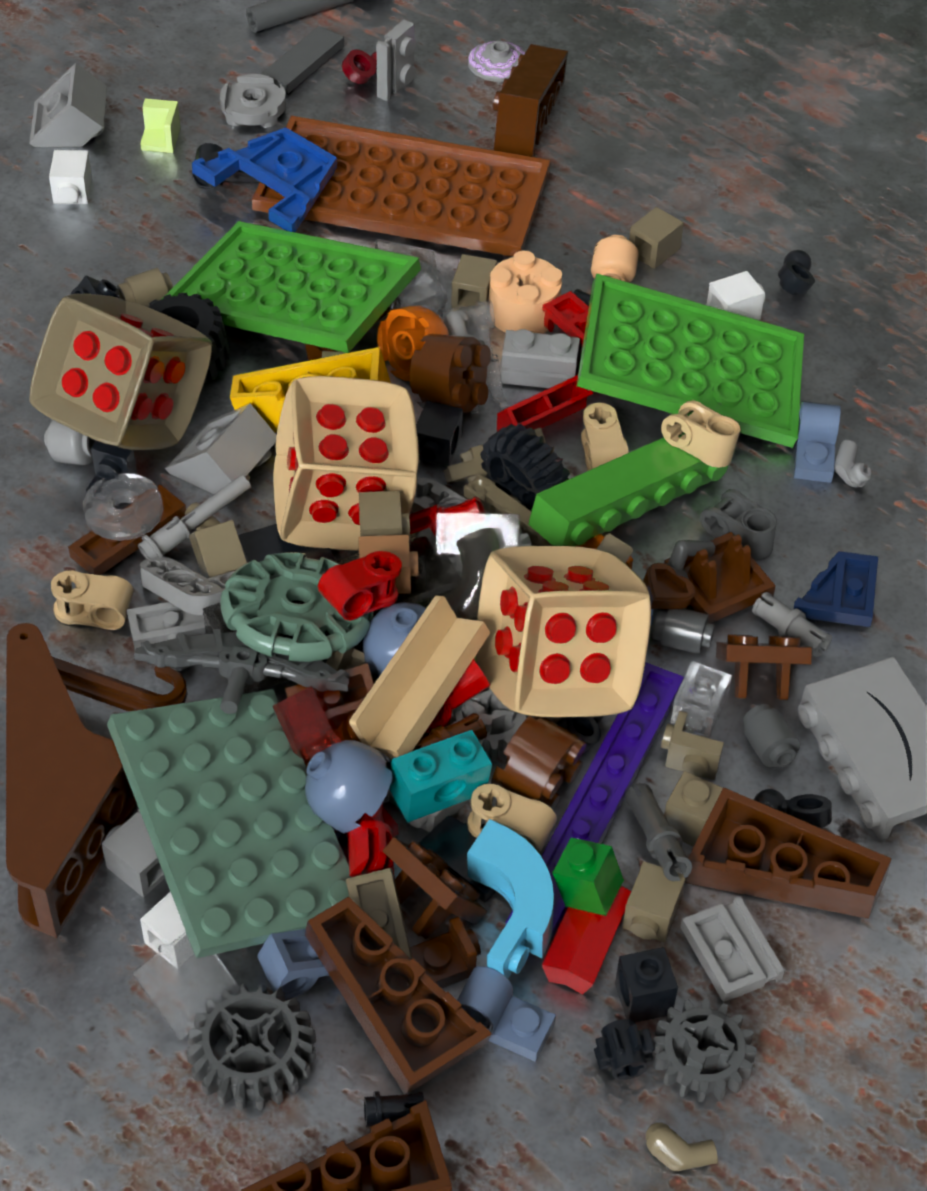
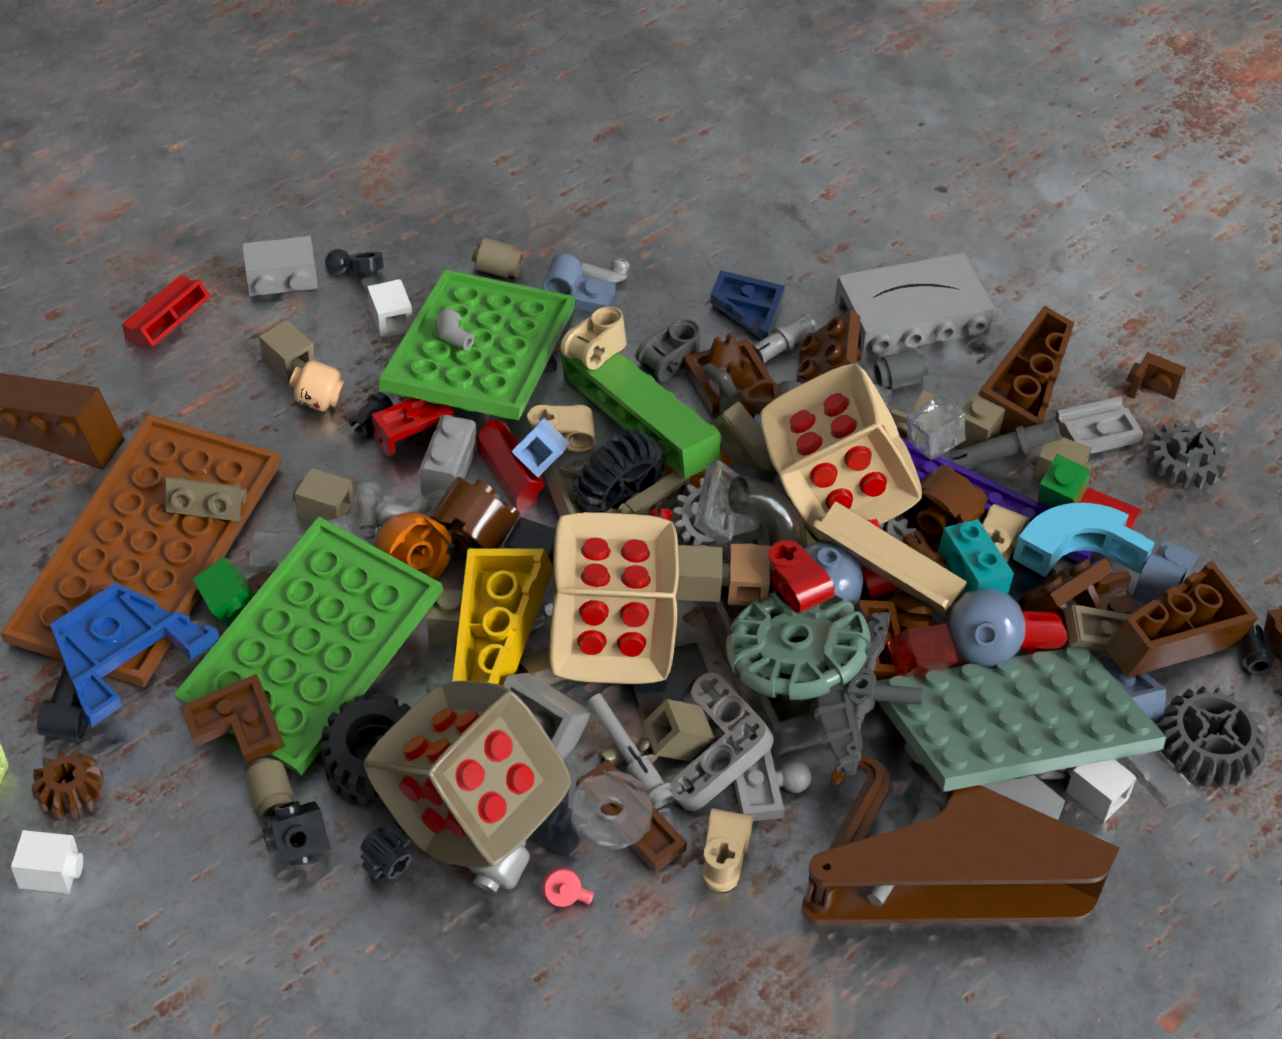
camera: 85 degrees left, 0 degrees up
light nougat brick [489,250,562,334] -> none
black gear [594,1019,655,1080] -> none
black brick [615,947,678,1023] -> none
dark tan arm [645,1122,718,1171] -> none
black plate [753,789,832,829] -> none
none -> reddish brown gear [31,749,104,821]
none -> red piece [122,275,211,349]
none -> dark tan hinge [166,477,247,522]
none -> reddish brown plate [181,674,286,763]
none -> green brick [193,557,255,626]
none -> light grey brick [242,236,318,296]
none -> light grey arm [436,308,474,351]
none -> dark tan brick [471,237,523,278]
none -> light blue brick [512,418,570,477]
none -> coral piece [542,867,594,907]
none -> clear brick [906,396,966,460]
none -> reddish brown bracket [1127,352,1186,400]

